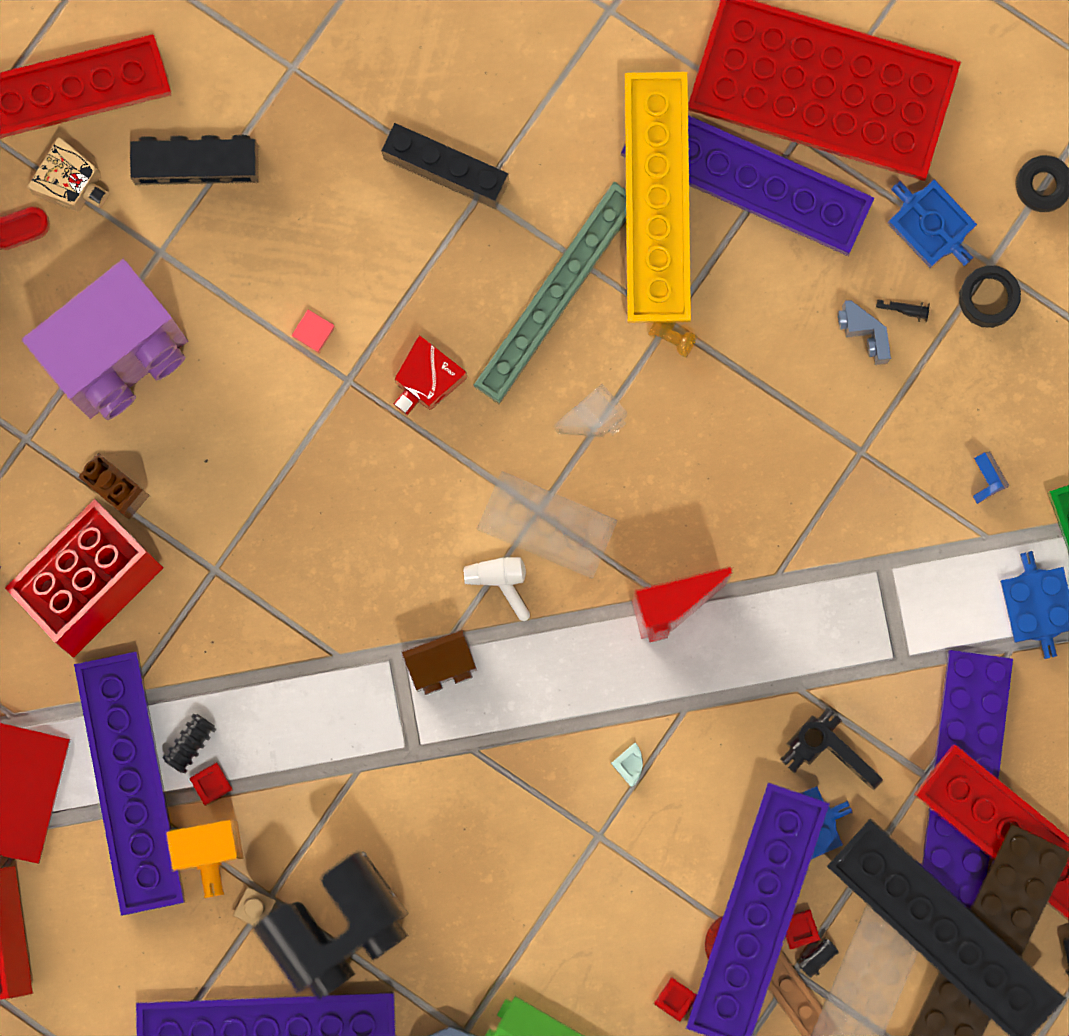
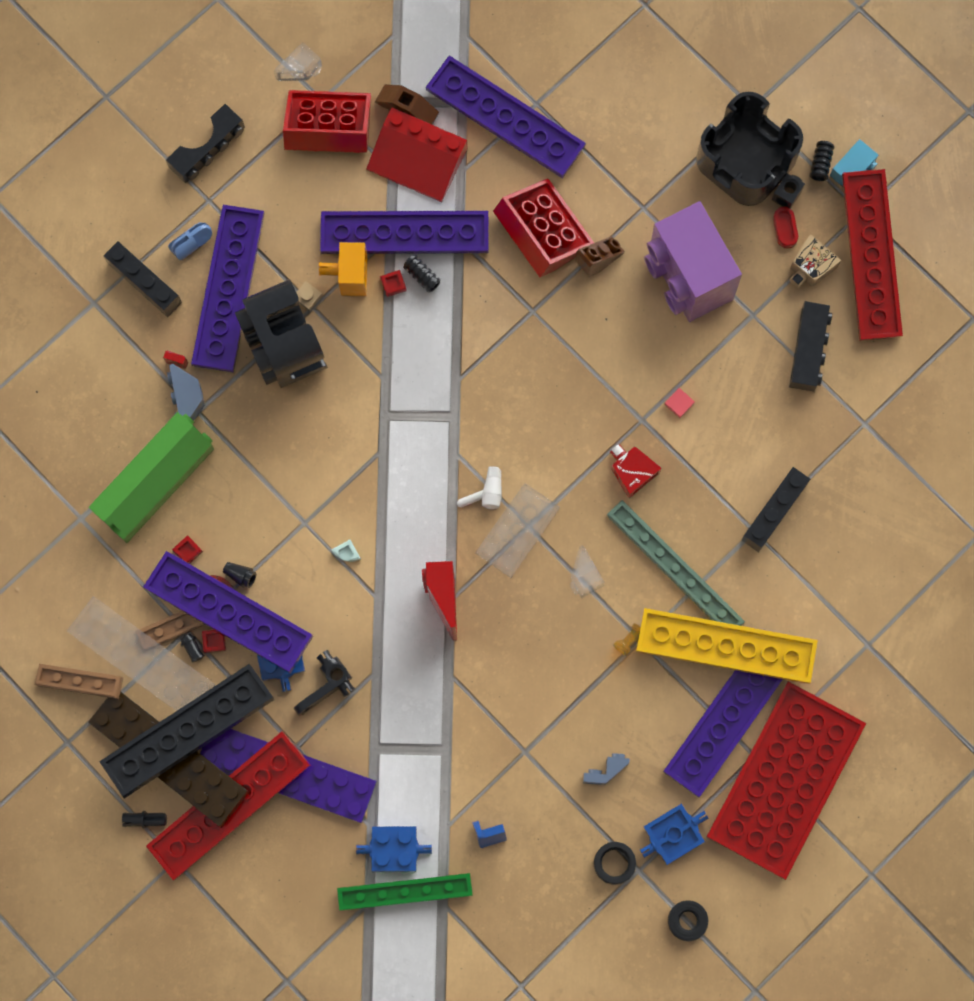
camera: 100 degrees right, 5 degrees down
reddish brown slope [401,630,477,695] -> none
black piece [876,299,930,323] -> none
none -> black cone [223,562,257,588]

